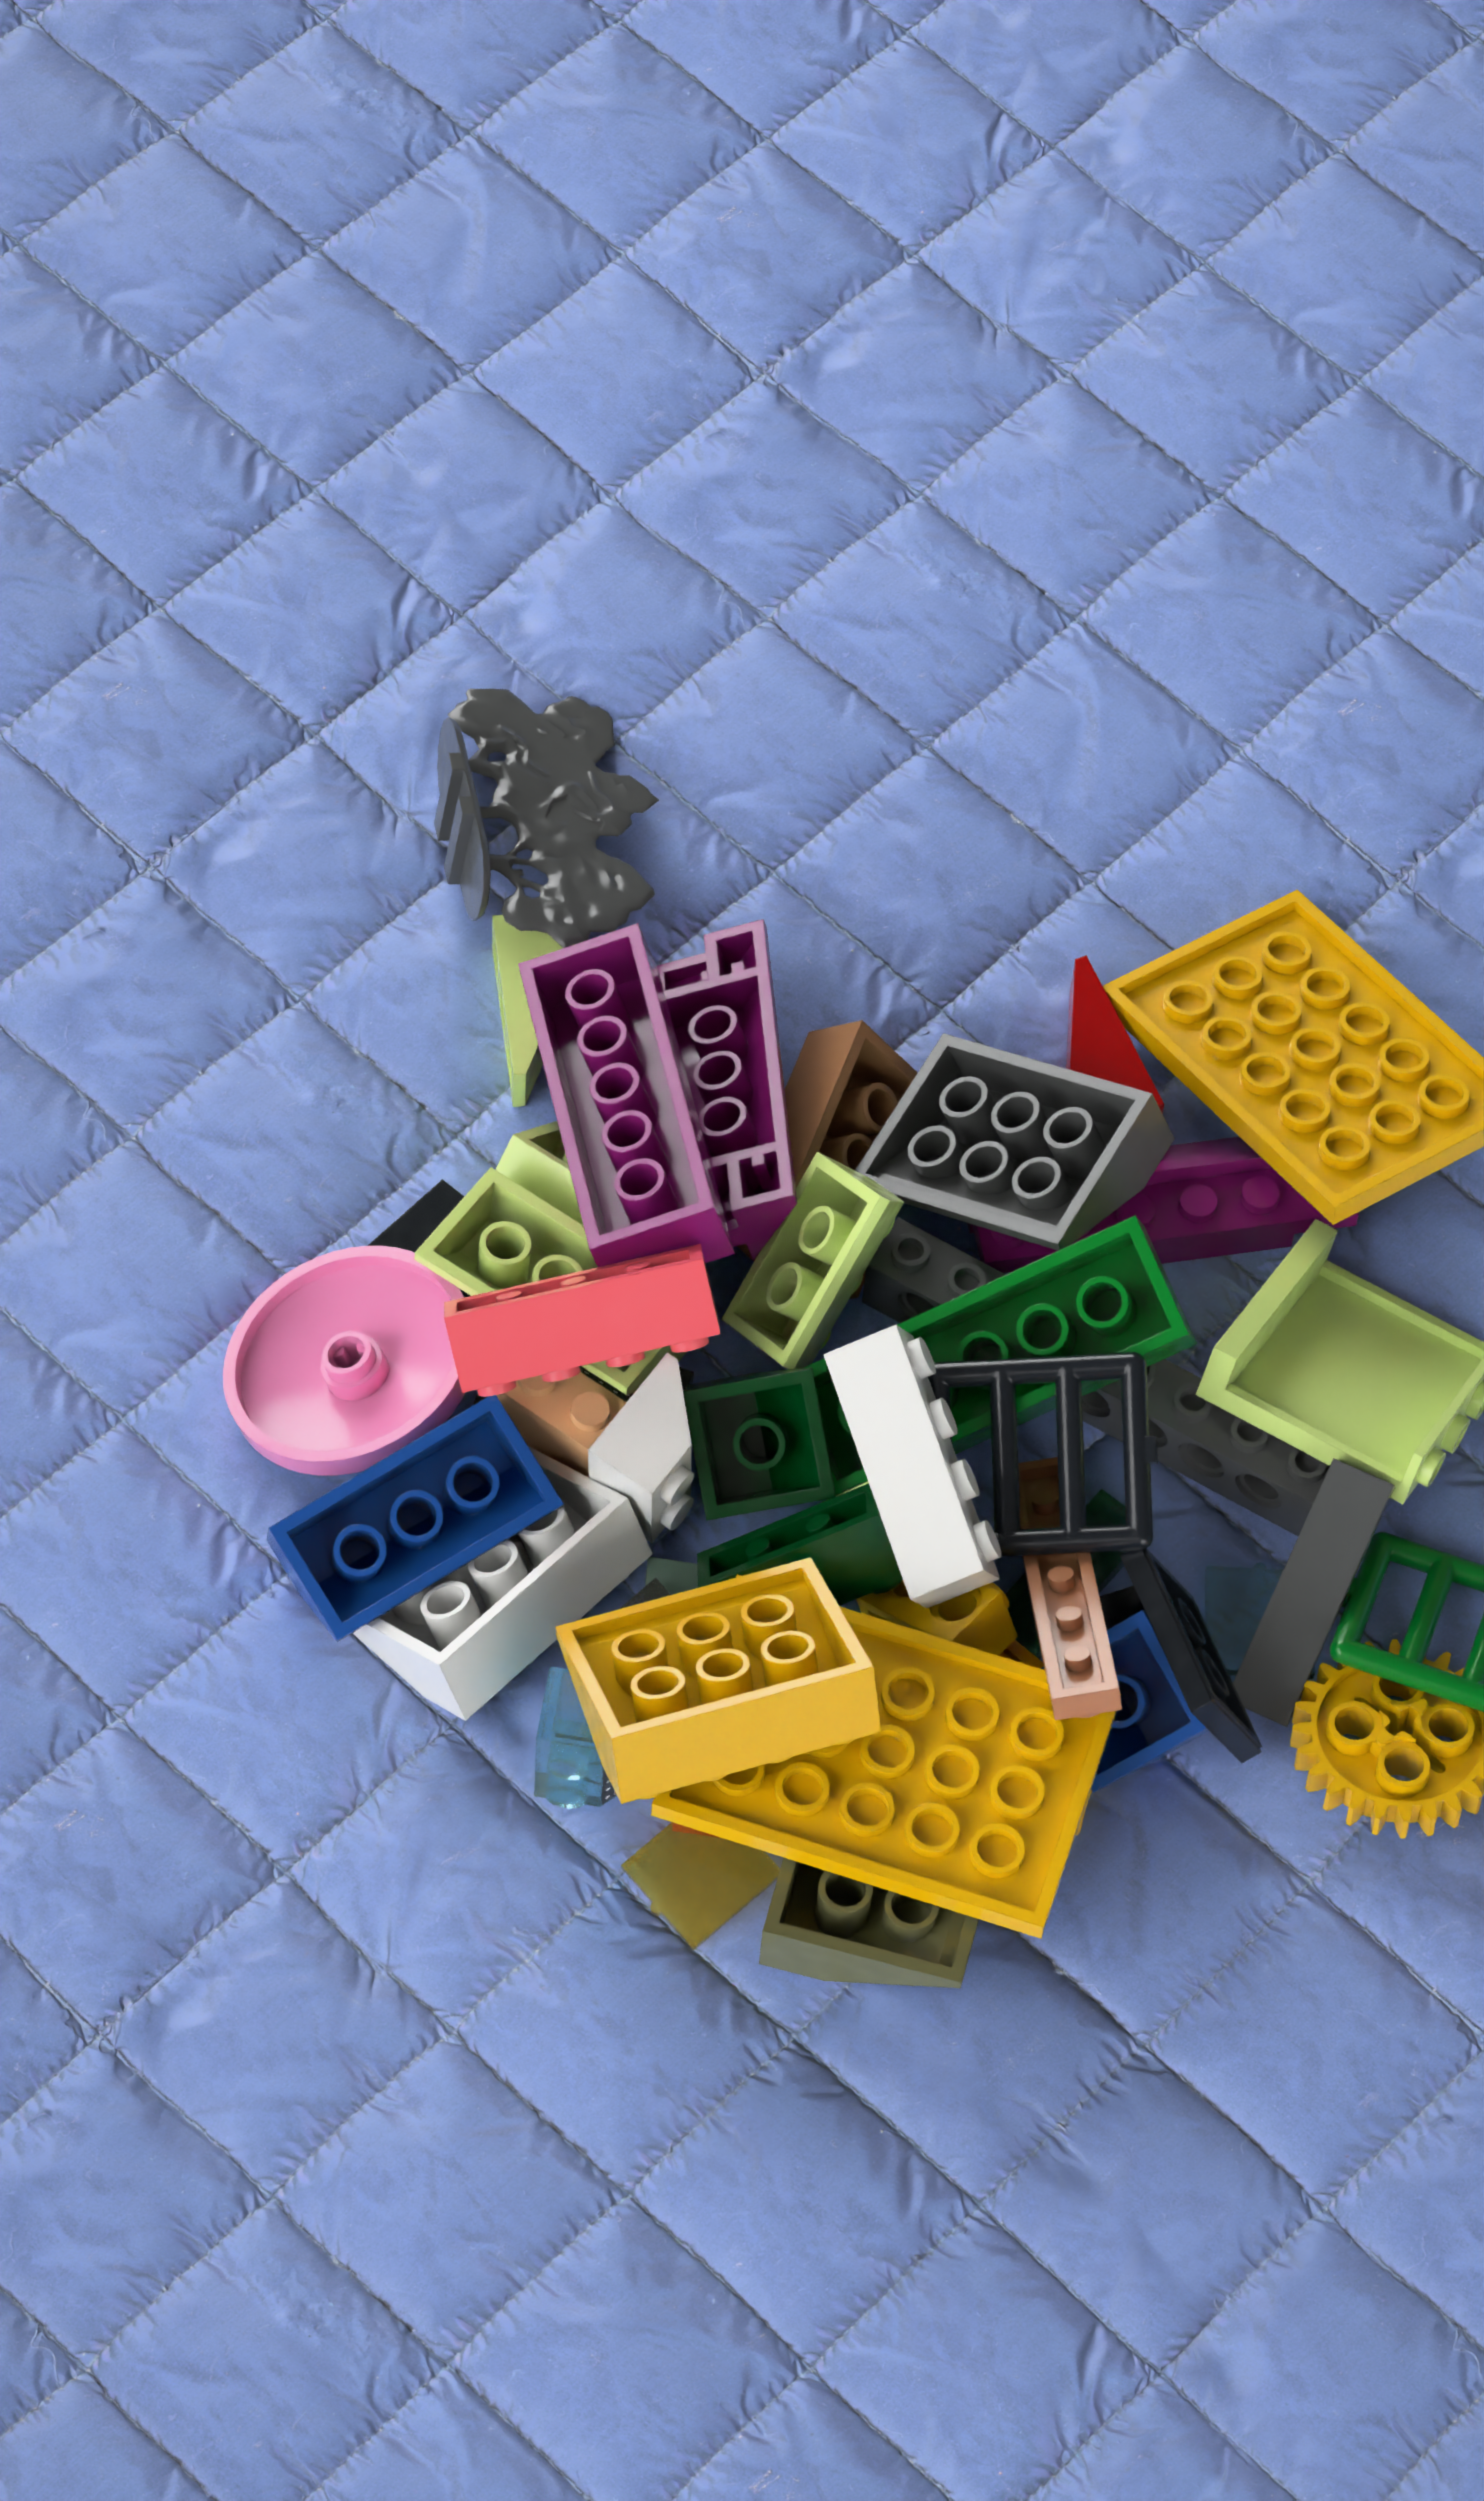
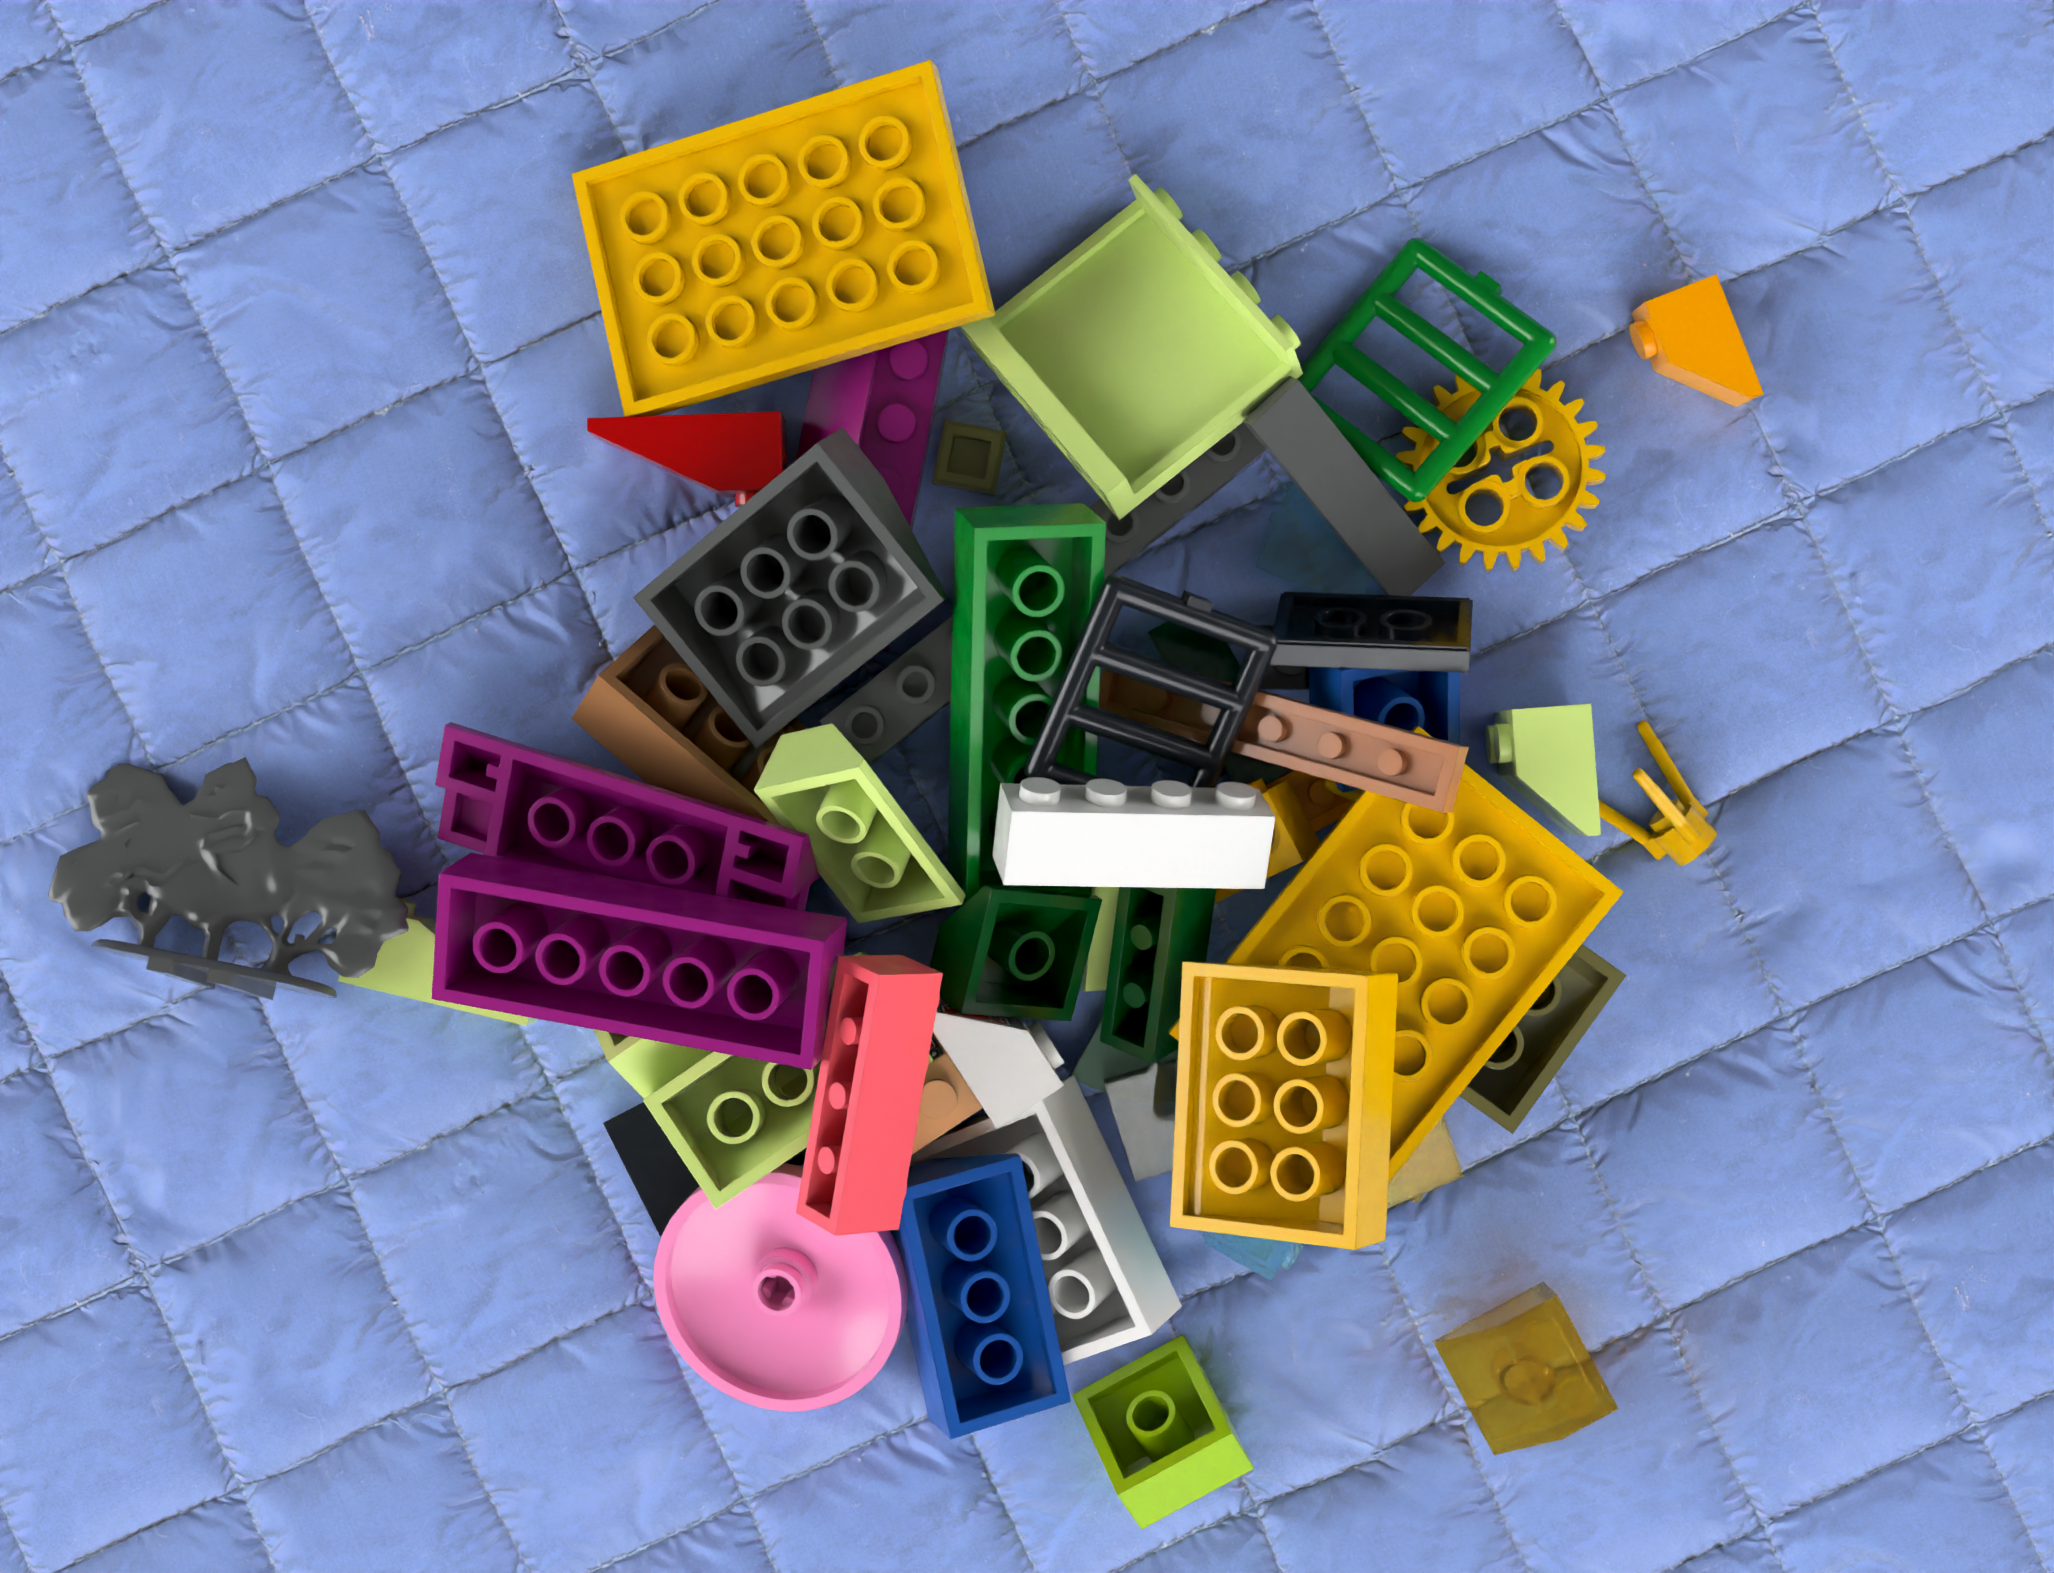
camera: 65 degrees left, 30 degrees up
none -> olive tile [932,420,1007,497]
none -> lime slope [1072,1334,1254,1530]
none -> clear yellow slope [1432,1282,1619,1455]
none -> yellowish green slope [1485,704,1601,836]
none -> yellow plant [1598,720,1717,866]

